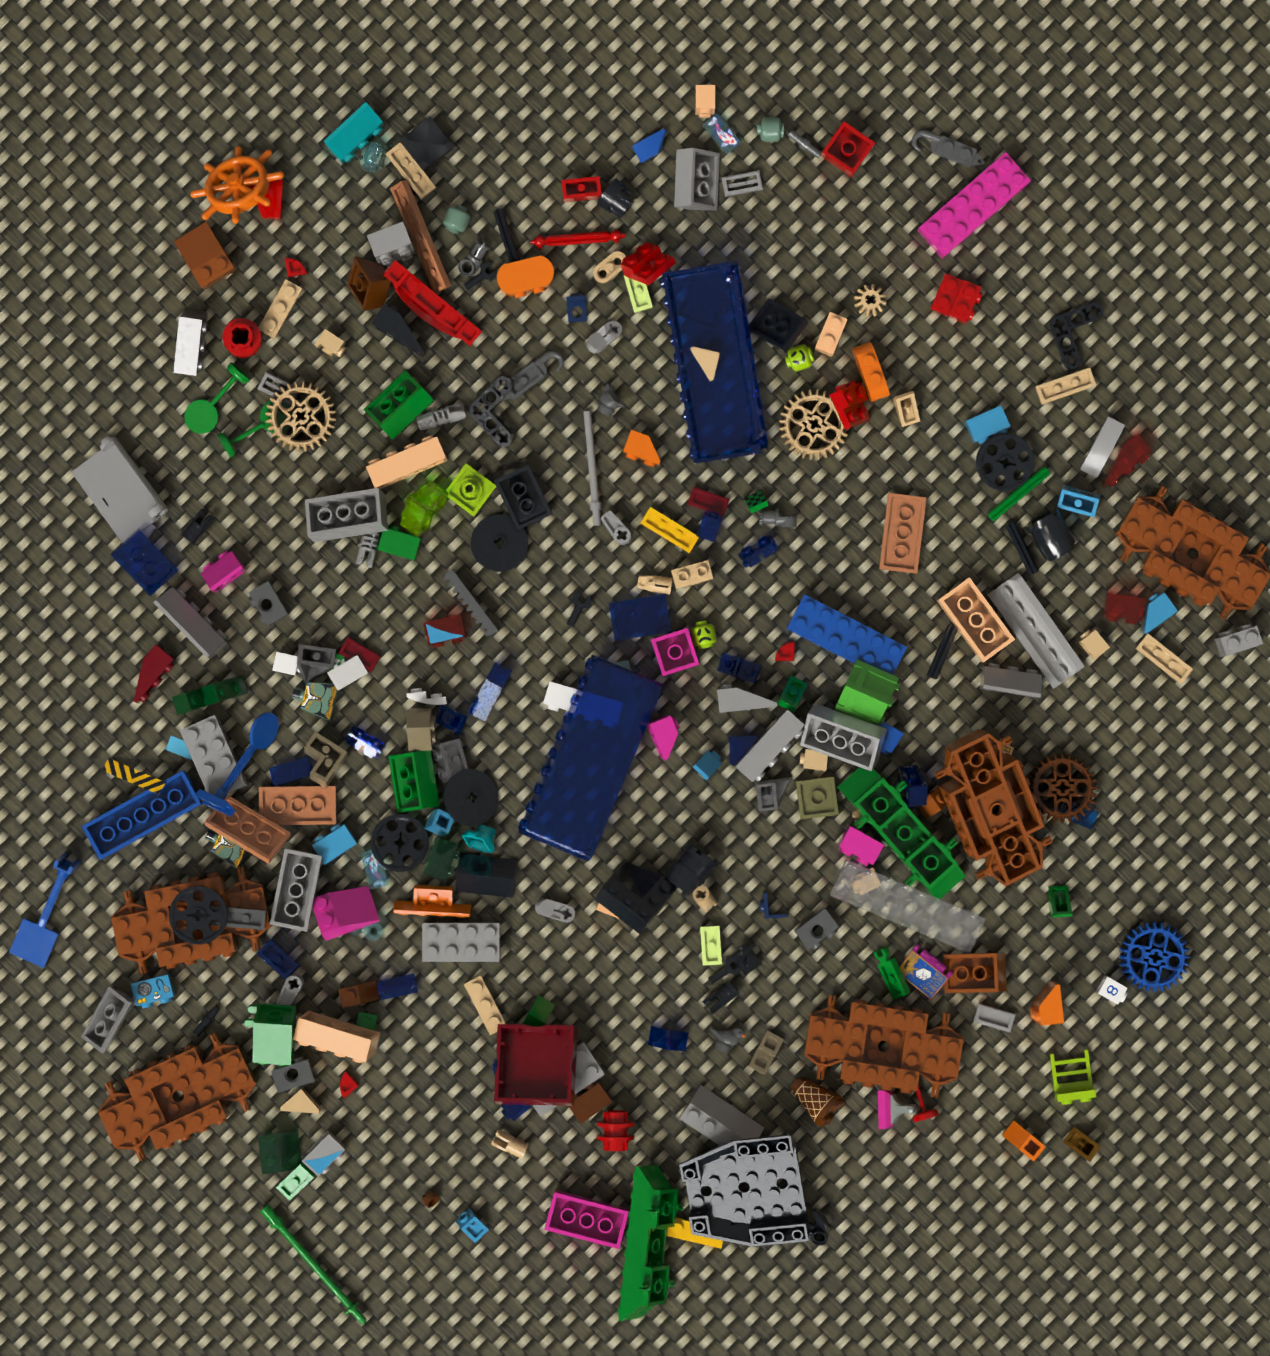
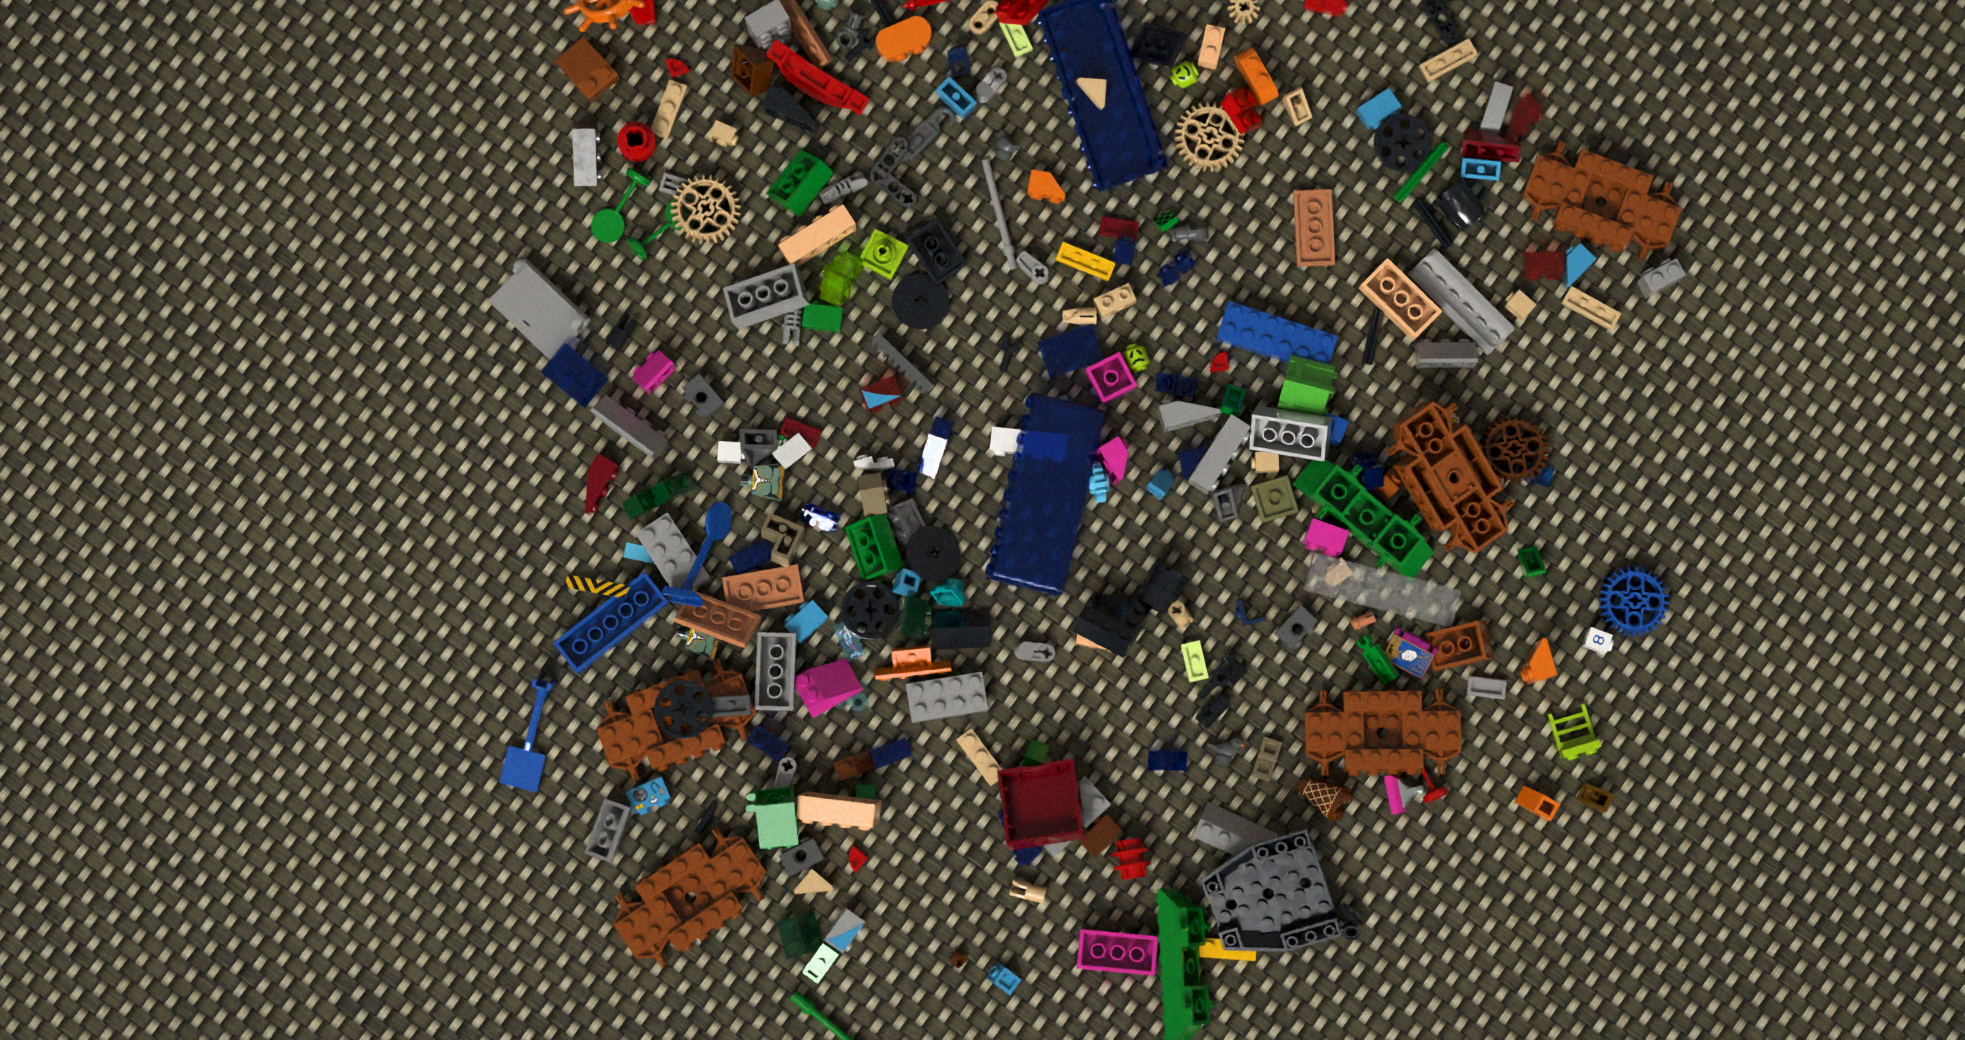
camera: 10 degrees left, 5 degrees down
none -> dark azure brick [936,76,977,120]
none -> medium azure gear [1086,461,1109,503]
none -> nougat pin [1350,611,1376,631]
none -> dark red slope [1462,129,1521,163]

